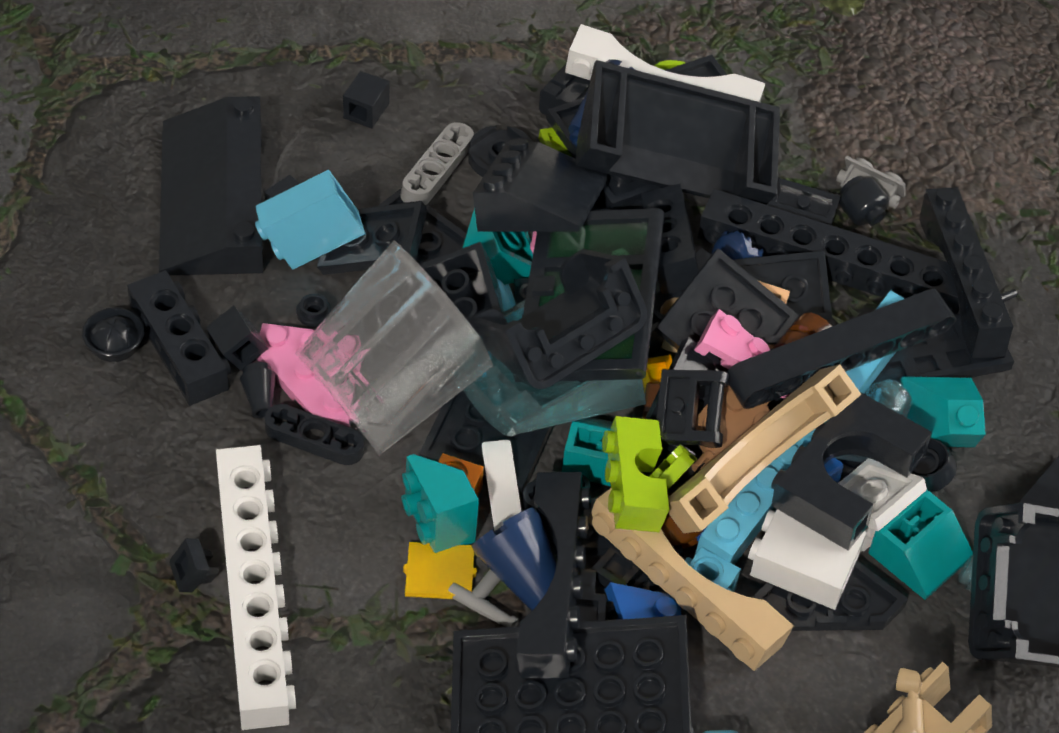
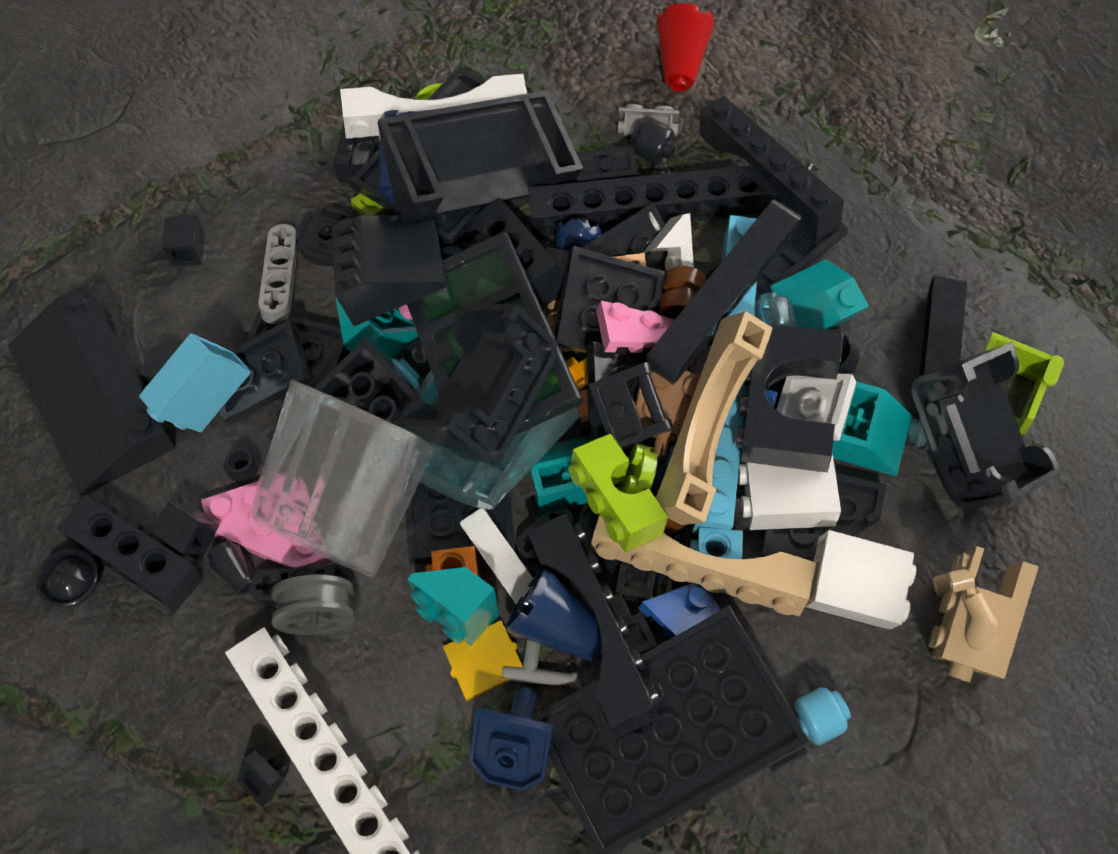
camera: 20 degrees left, 10 degrees up
none -> dark grey wheel [271,575,355,635]
none -> dark blue piece [469,688,554,791]
none -> white slope [645,214,694,271]
none -> red cone [656,3,714,92]
none -> white brick [805,530,916,630]

